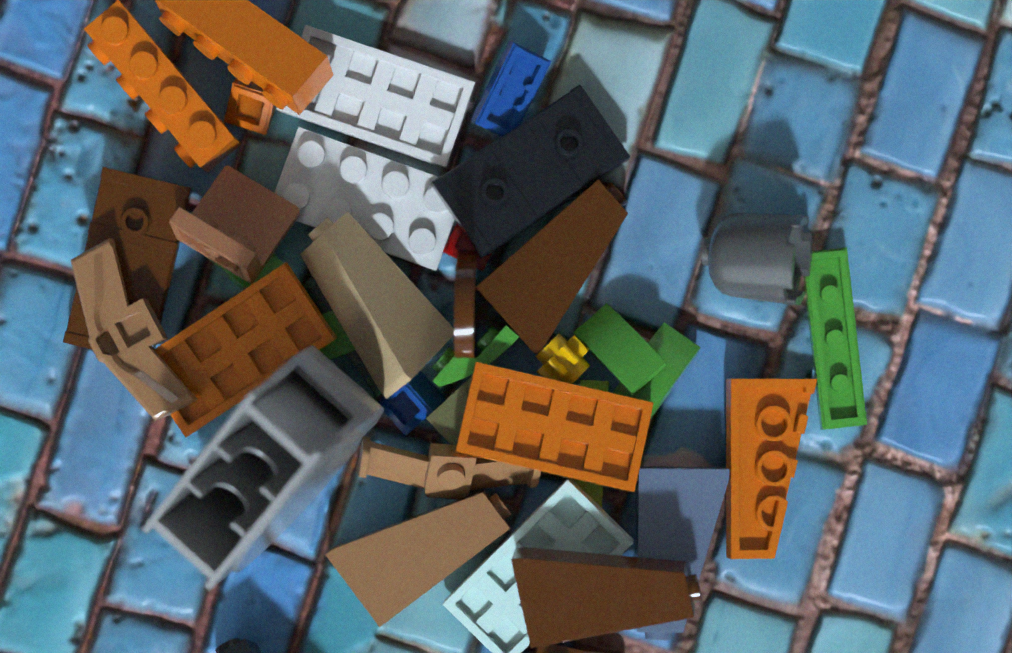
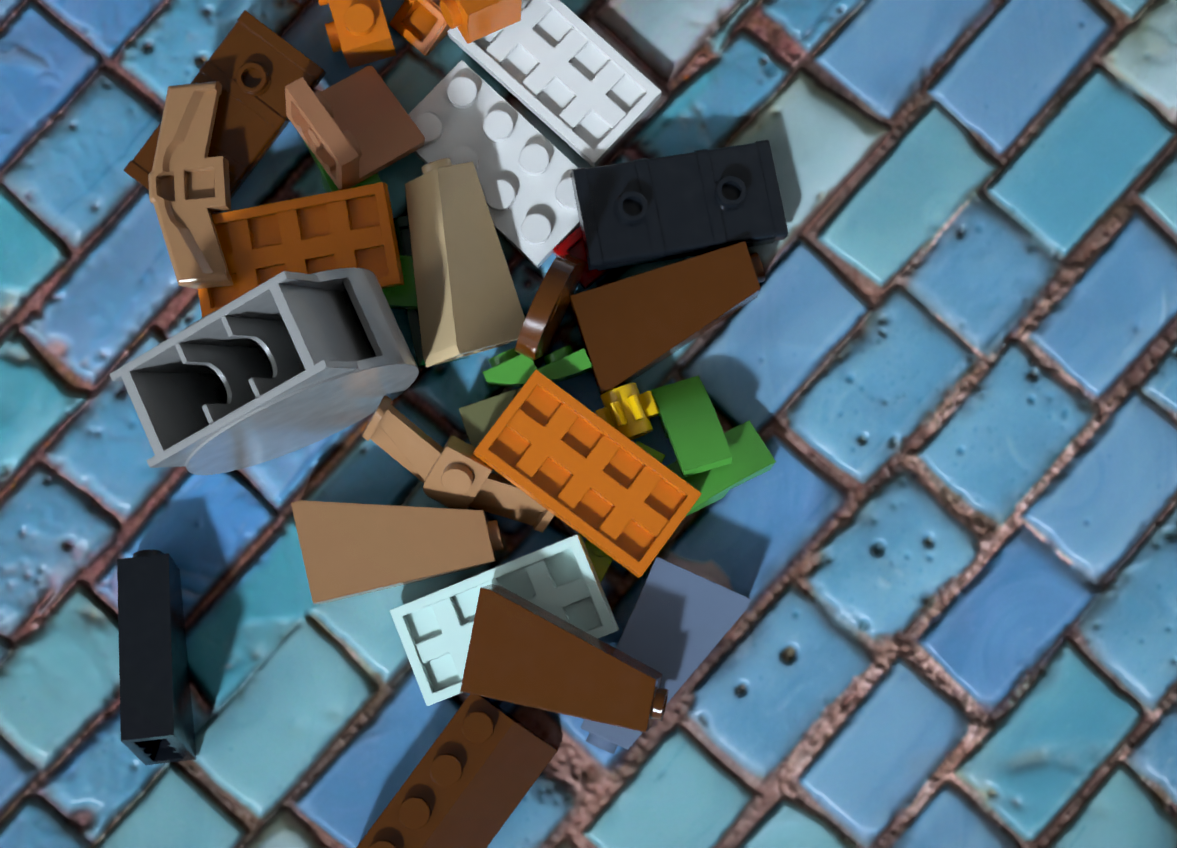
camera: 25 degrees right, 5 degrees down
blue slope [377,370,445,436] -> none
blue plate [470,40,551,137] -> none
dark grey cylinder [701,213,813,305] -> none
orange wing [726,379,817,559] -> none
bright green tile [803,247,867,430] -> none

